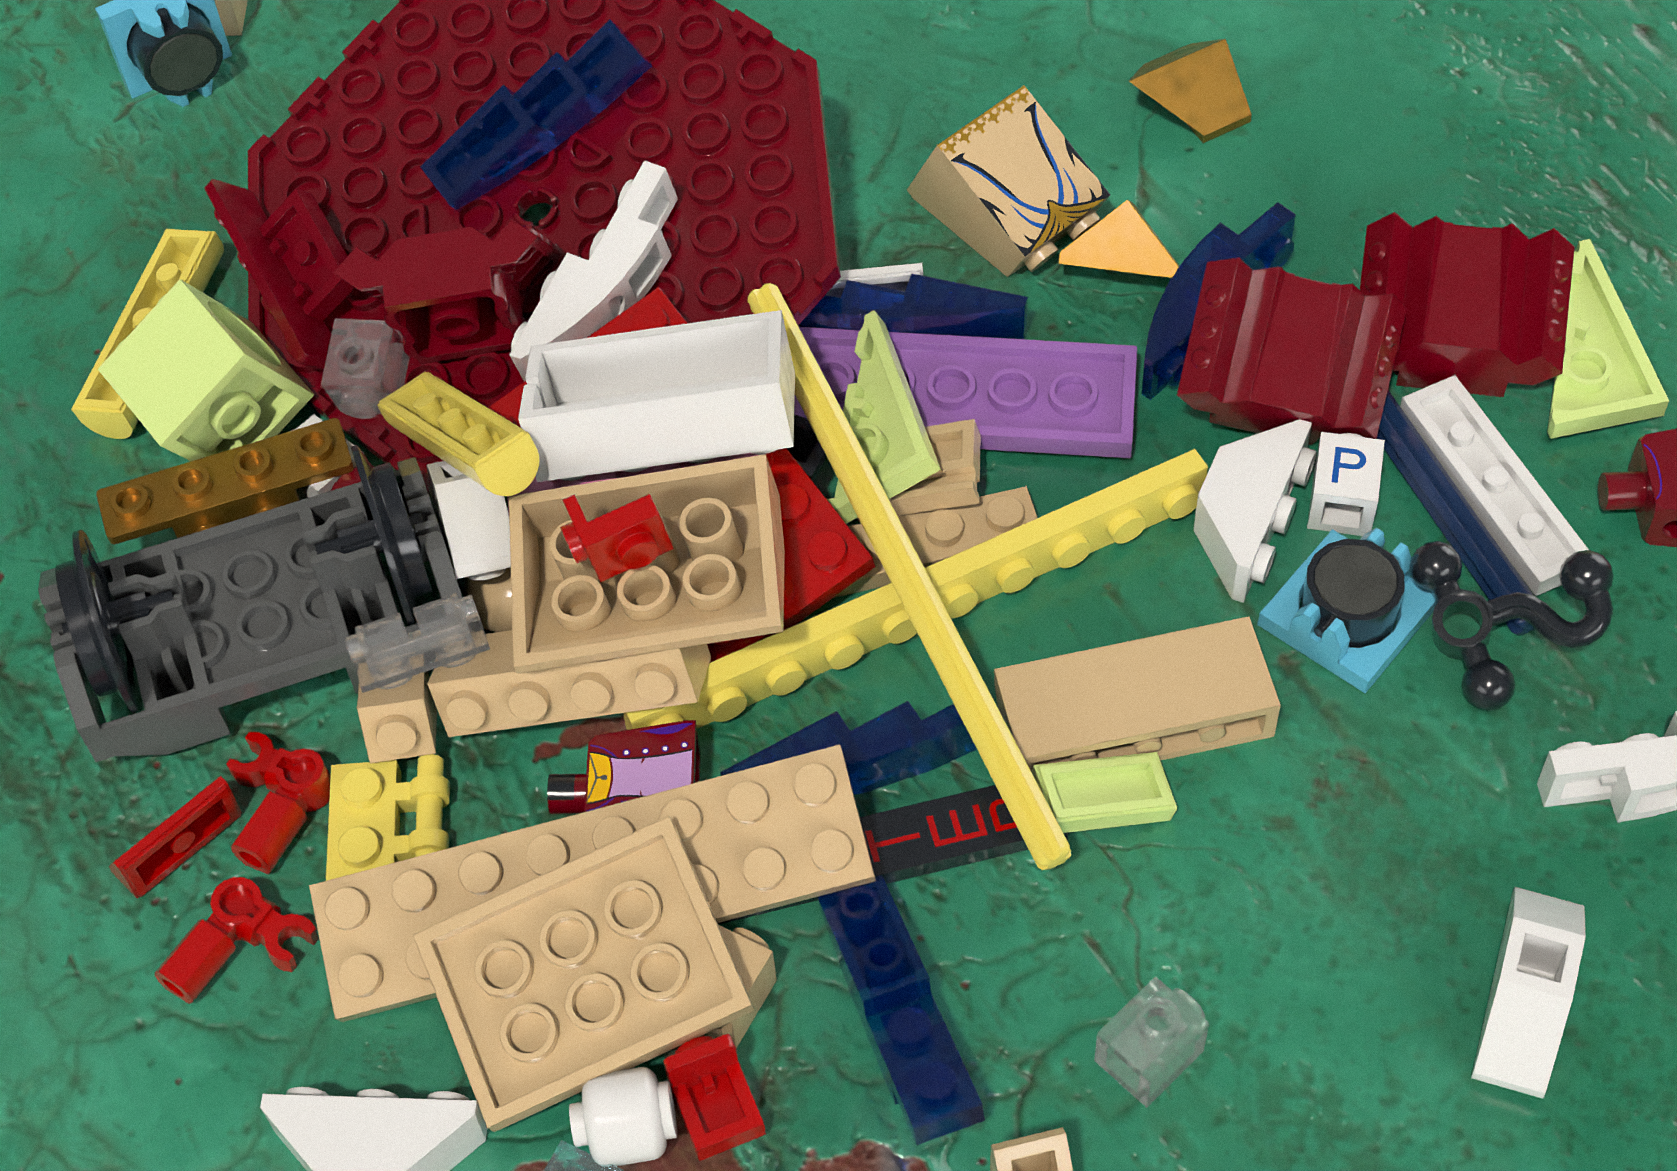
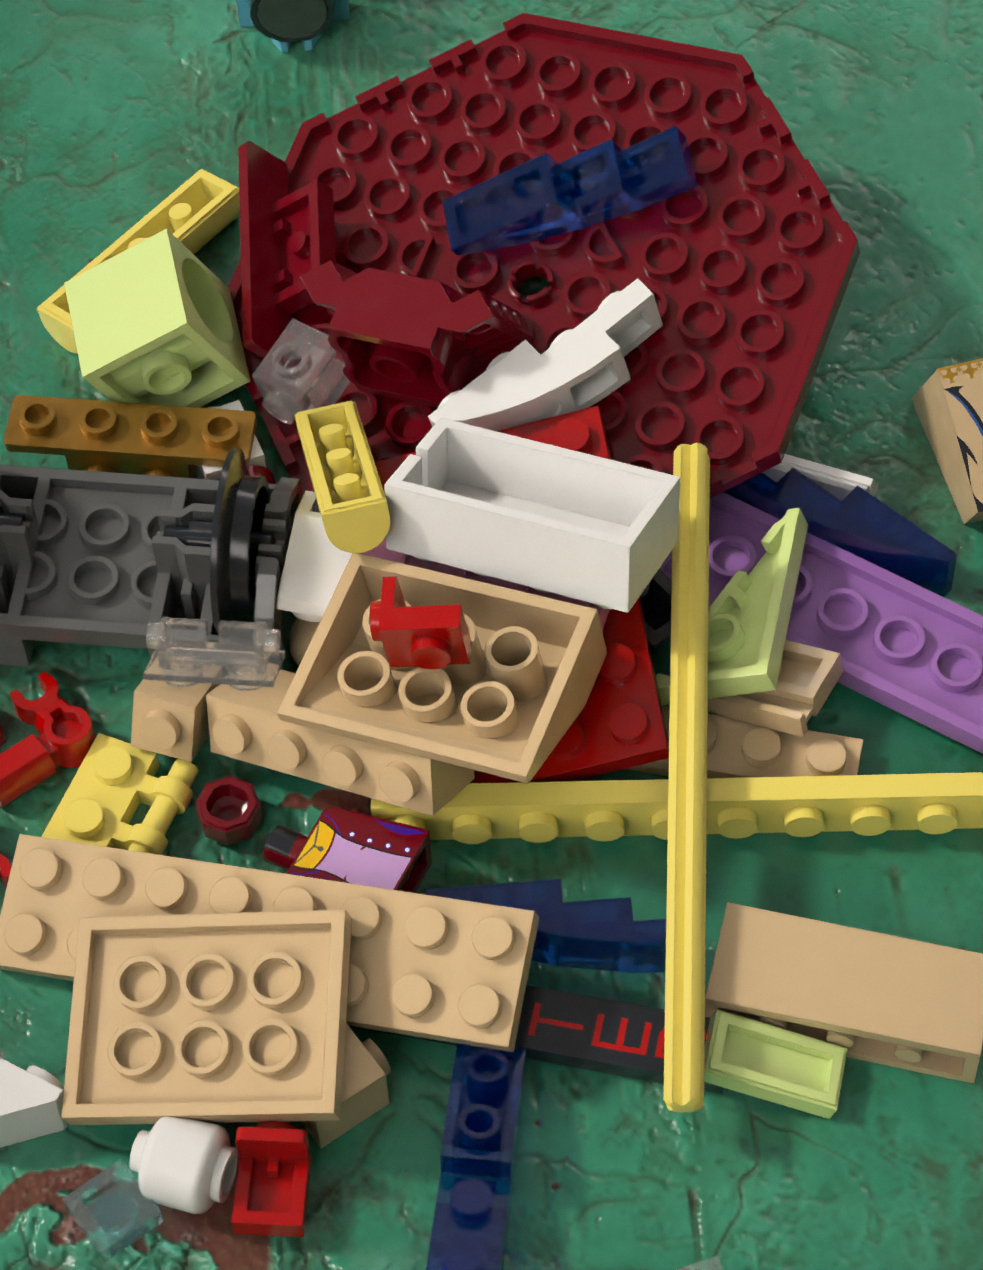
camera: 25 degrees right, 0 degrees up
none -> dark red tile [195,776,263,846]

